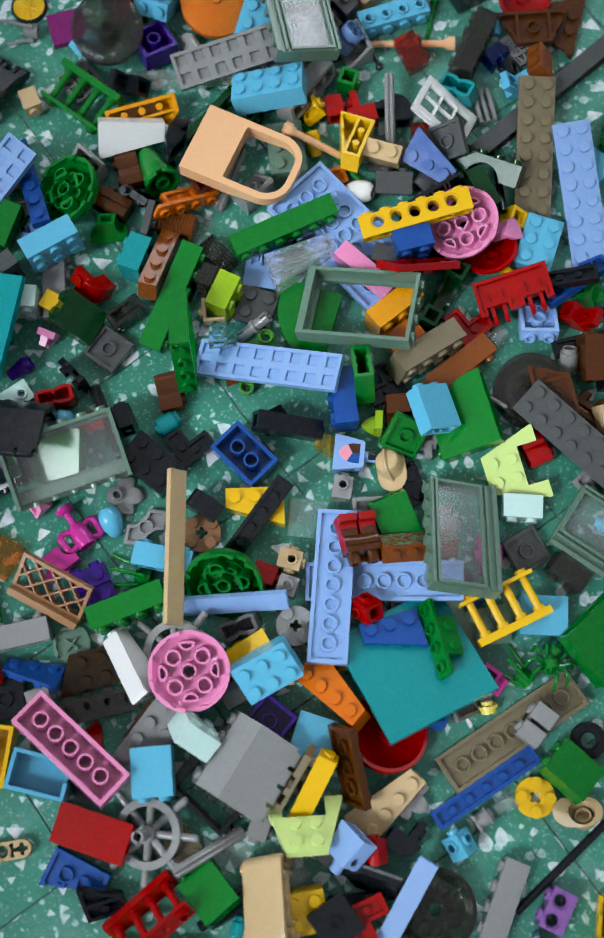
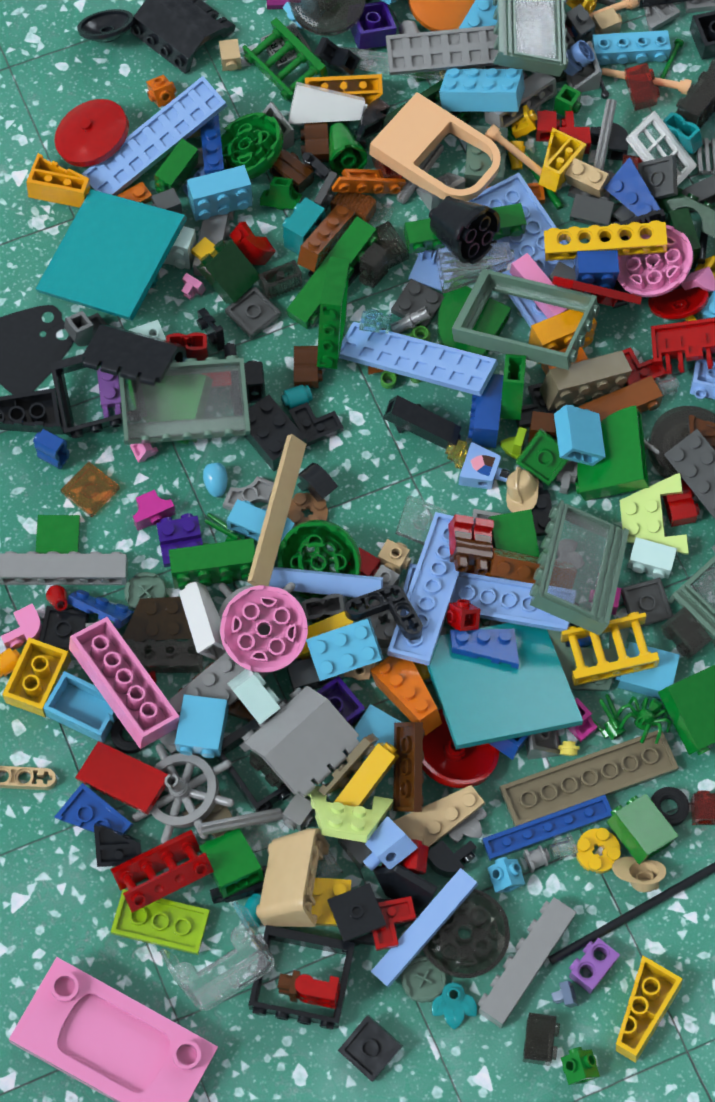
camera: 10 degrees right, 10 degrees down
dark purple cone [6,356,36,381] -> none
medium nougat fence [6,550,95,630] -> none
dark pink piece [55,503,105,554] -> none
light grey plate [106,477,145,515] -> none
tan bracket [198,297,227,327] -> none
lime brick [204,268,244,323] -> none
blue brick [210,420,279,487] -> none
black tile [224,473,294,571] -> none
yellow wedge [225,487,285,528] -> none
light grey brick [331,472,354,503] -> none
white animal [346,180,375,202] -> none
green bracket [418,598,464,680] -> none
dark green arch [419,259,472,332] -> none
light grey piece [513,701,560,749] -> none
none -> black beam [345,585,423,640]
none -> black cone [429,196,500,264]

